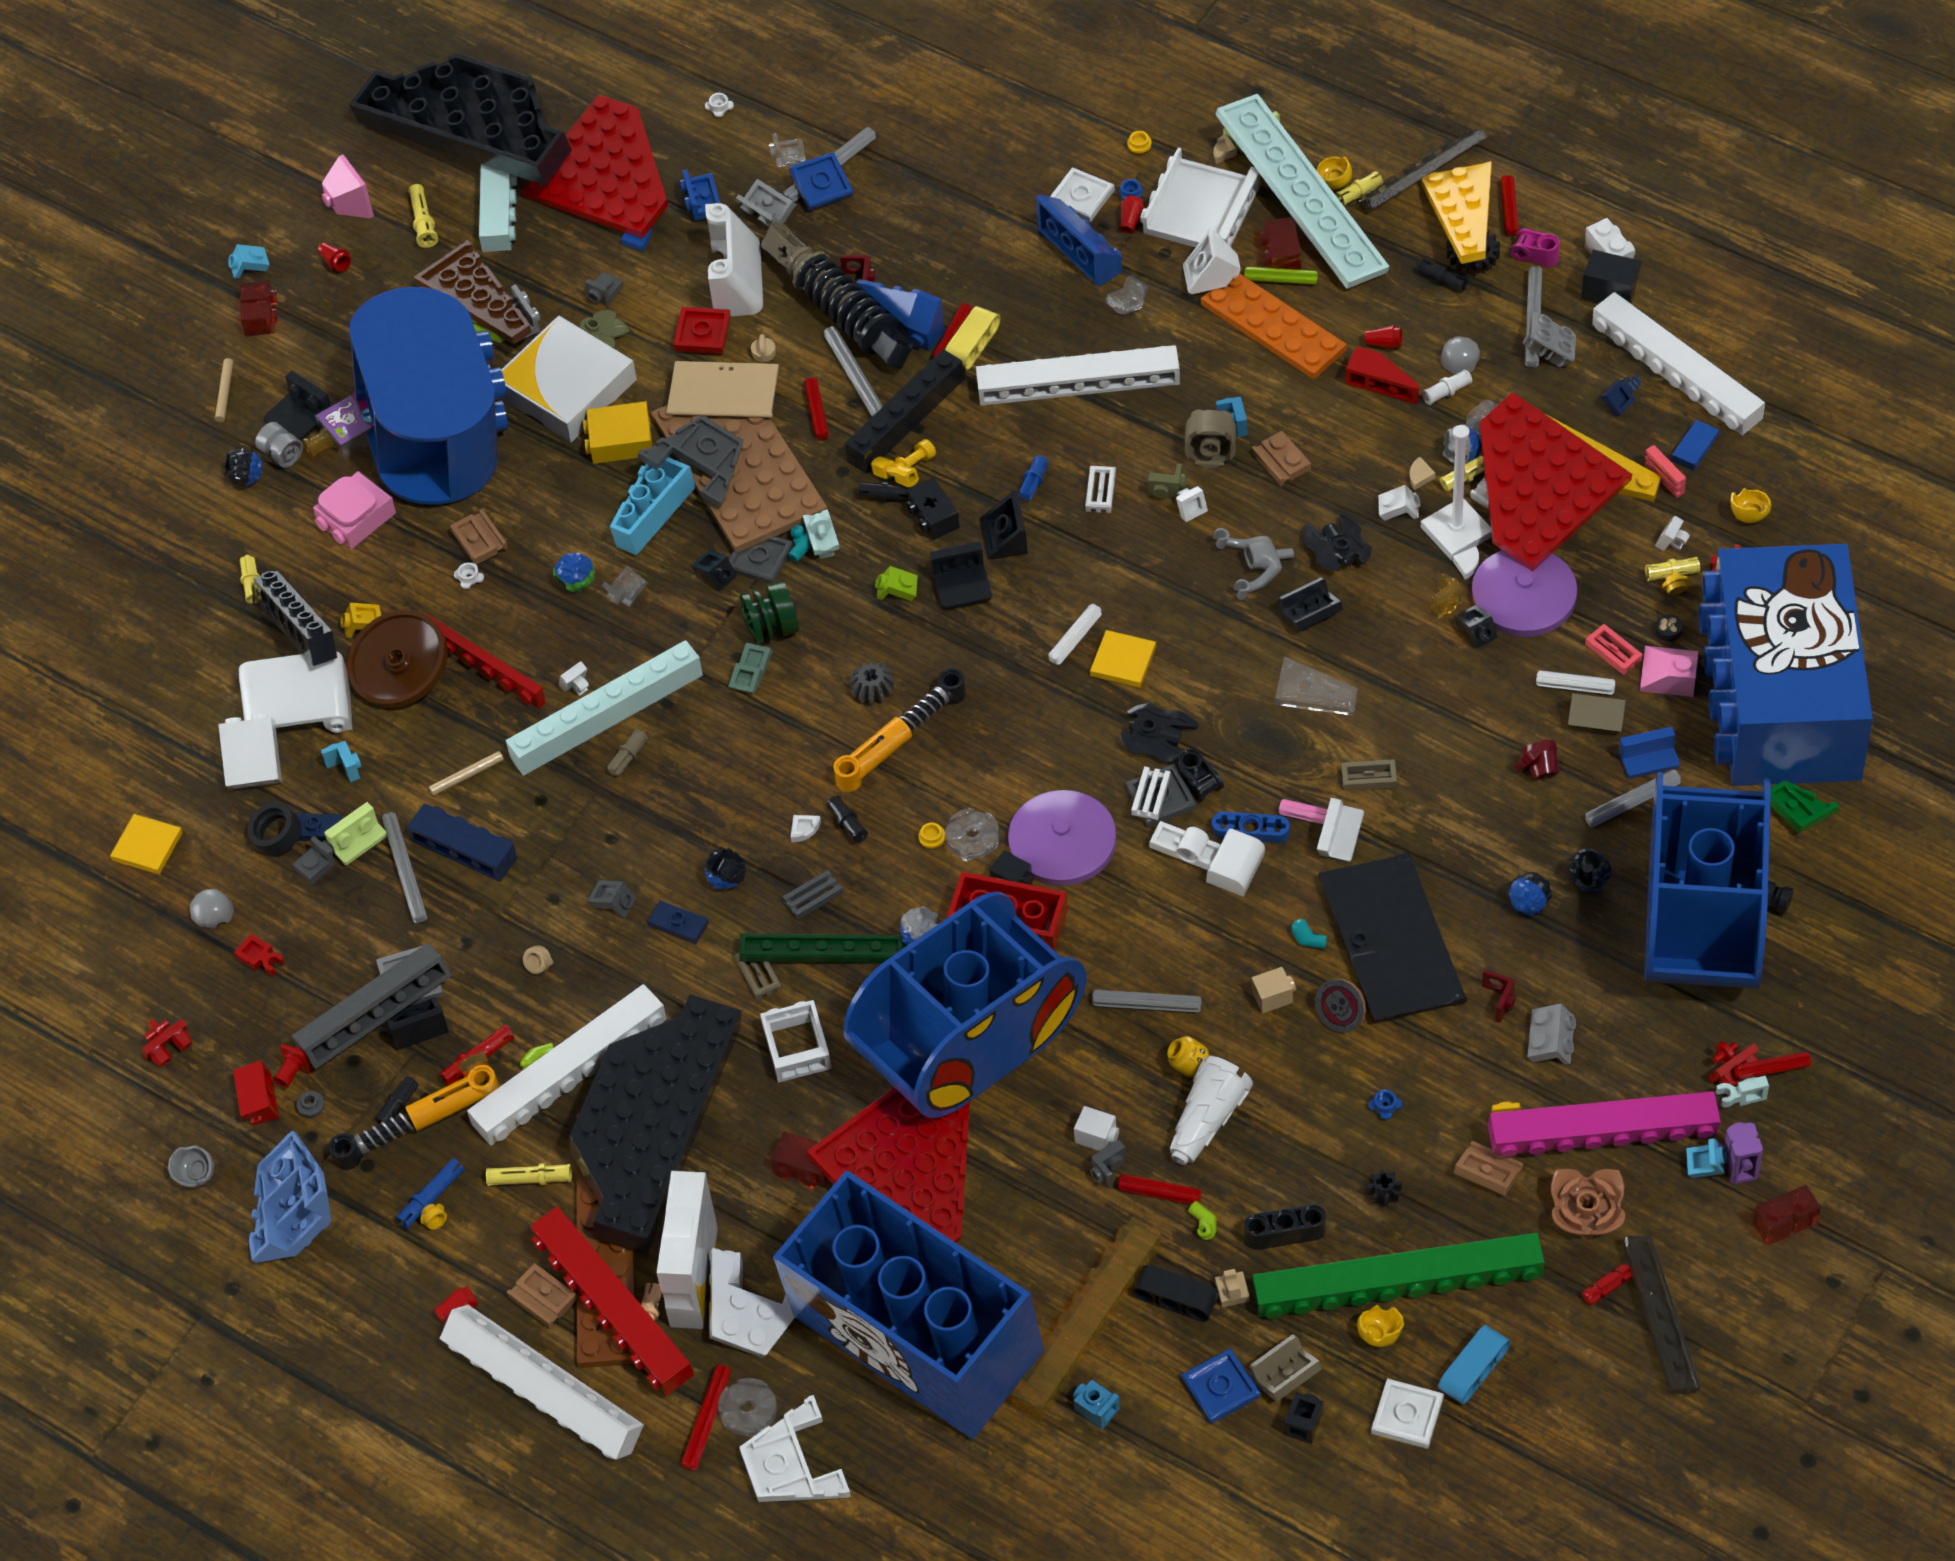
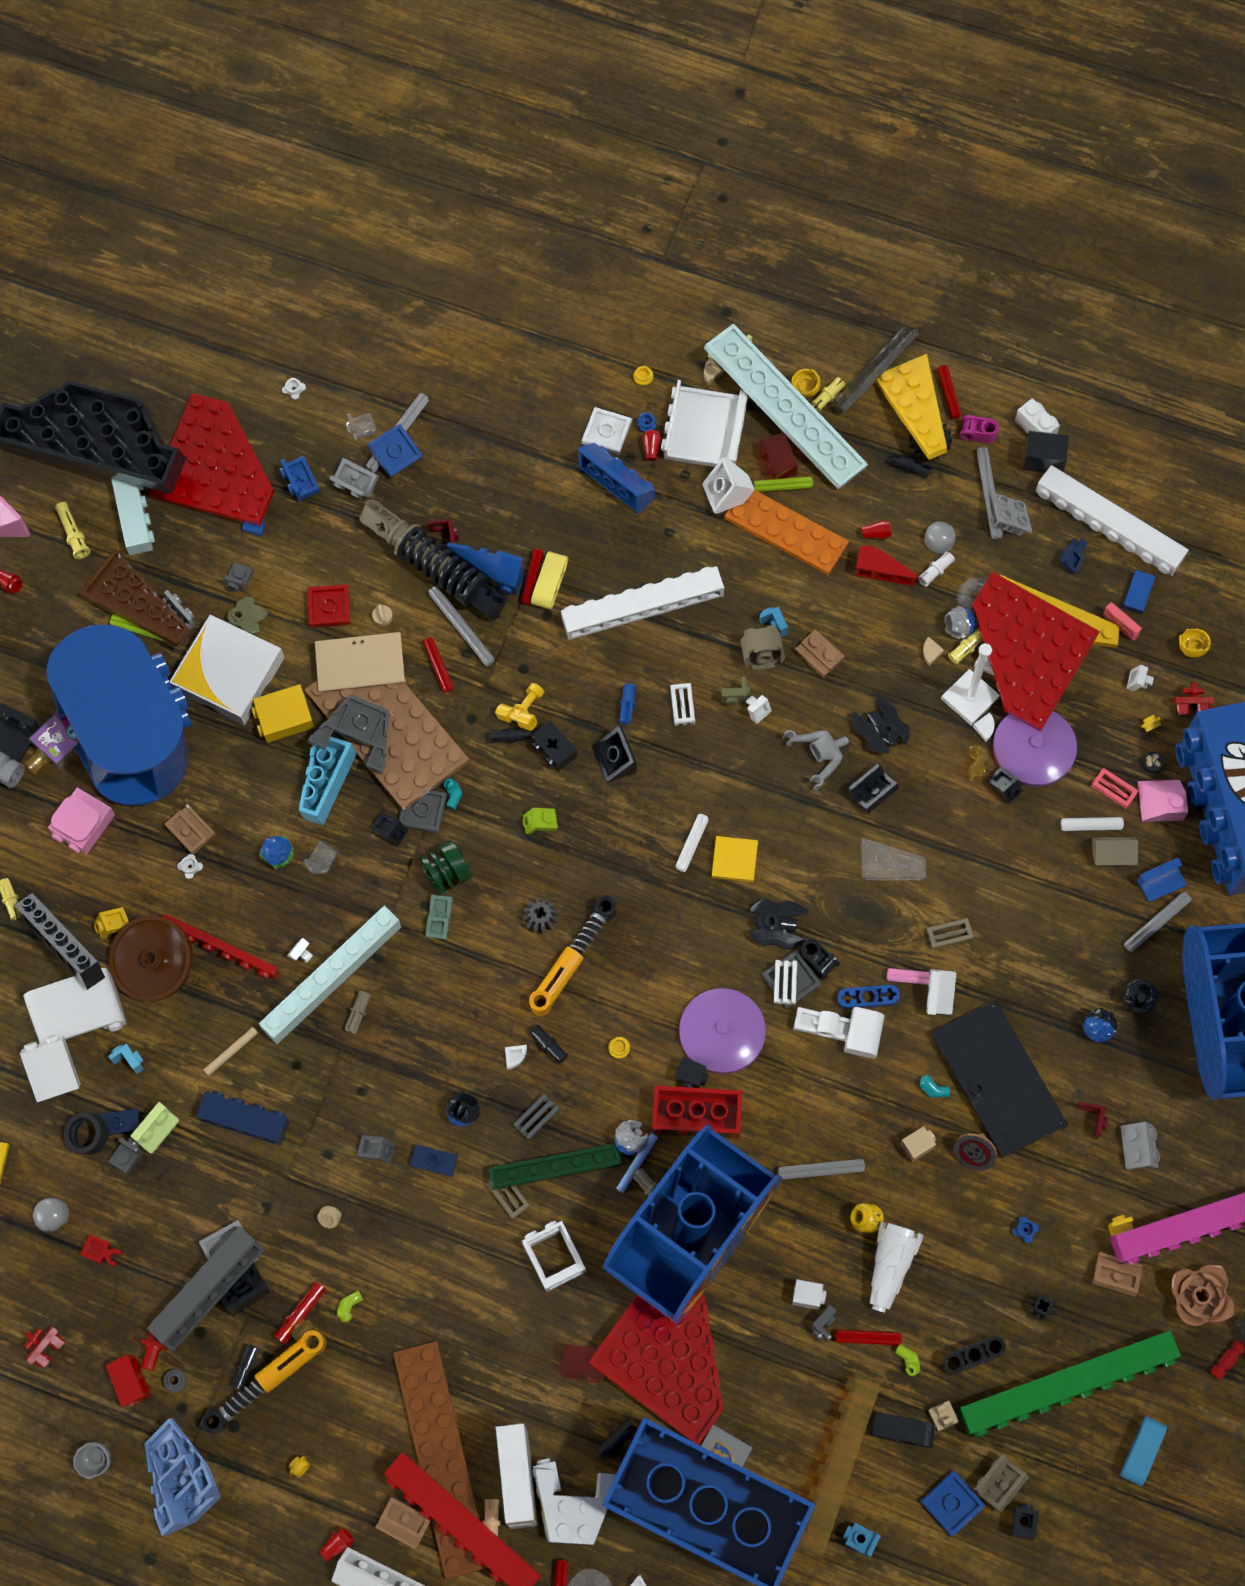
camera: 15 degrees left, 15 degrees up
light grey axle [382,812,427,923] -> none
blue pin [395,1158,465,1230] -> none
white brick [467,984,667,1146] -> none
light yellow pin [486,1163,572,1186] -> none
black brick [570,994,742,1255] -> none
white windscreen [705,203,763,317] -> none
light aqua hips [803,510,840,559] -> none
black brick [845,349,964,474] -> none
black bracket [930,541,992,610] -> none
clear plate [945,808,999,861] -> none
clear bracket [1105,275,1148,315] -> none
yellow hair [1357,1305,1404,1347] -> none
white tile [1371,1379,1444,1449] -> none
white bracket [1378,485,1421,521] -> none
dark red piece [1513,739,1559,780] -> none
light yellow pin [1645,557,1700,581] -> none

